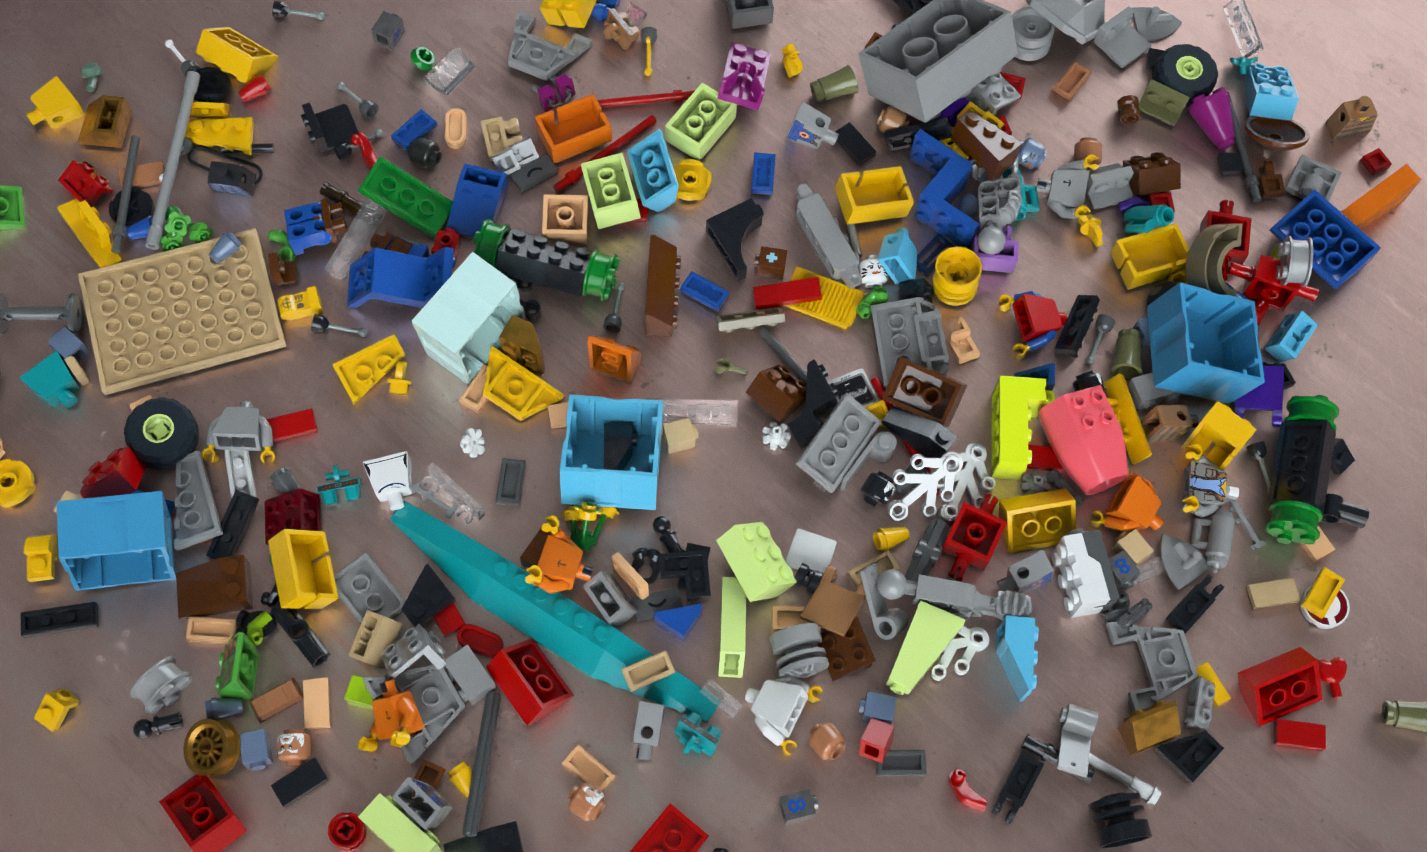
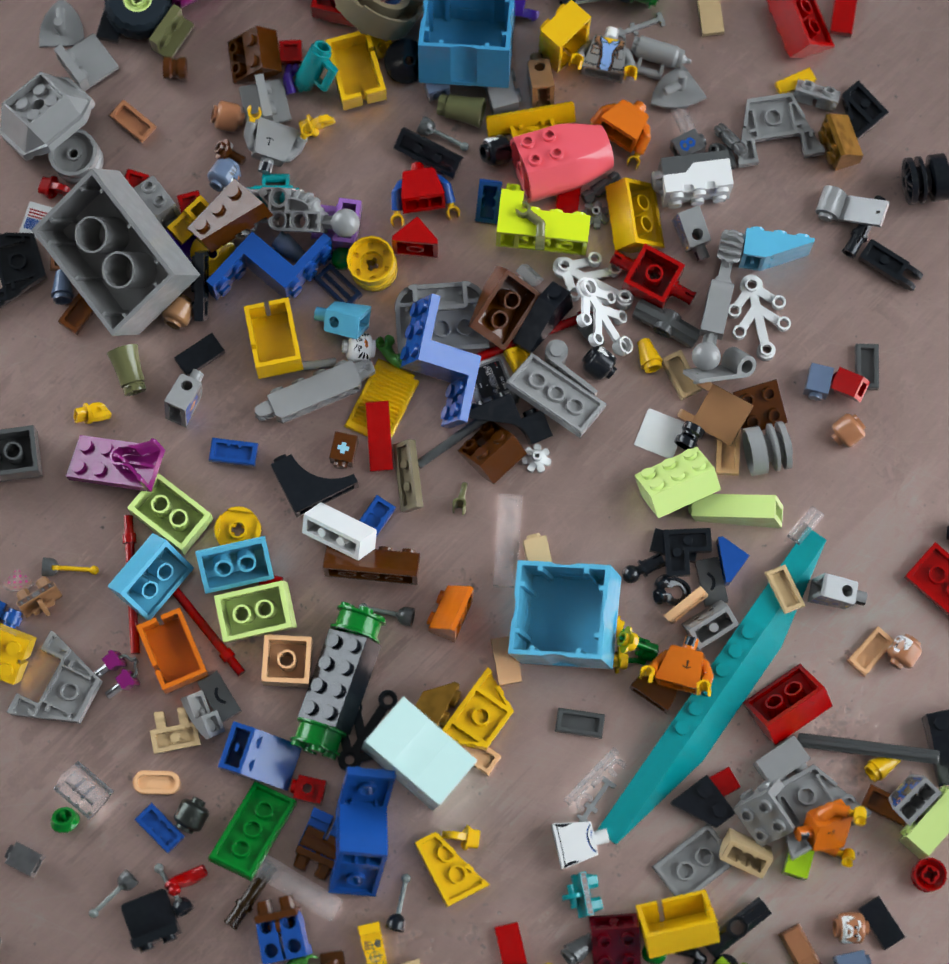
camera: 85 degrees left, 10 degrees up
light nougat tile [303,677,331,730] -> none
red tile [457,624,504,659] -> none
white plant [460,428,485,458] -> none
black slope [604,423,637,471] -> none
teal hips [674,712,722,757] -> none
white torso [745,677,823,756] -> none
flat silver brick [779,789,819,825] -> none
yellowish green slope [886,600,966,695] -> none
black bracket [899,278,935,303] -> none
light nougat slope [949,317,980,364] -> none
arm [949,769,988,811] -> none
white pin [1089,753,1161,805] -> none
tan brick [1112,529,1154,566] -> none
black hinge [1166,574,1224,634] -> none
none -> medium azure slope [107,533,194,621]
none -> reddish brown plate [214,139,246,165]
none -> white brick [302,502,377,561]
none -> red slope [392,216,438,258]
none -> blue bracket [400,293,481,429]
none -> olive arm [516,201,545,250]
none -> light grey plate [516,264,544,286]

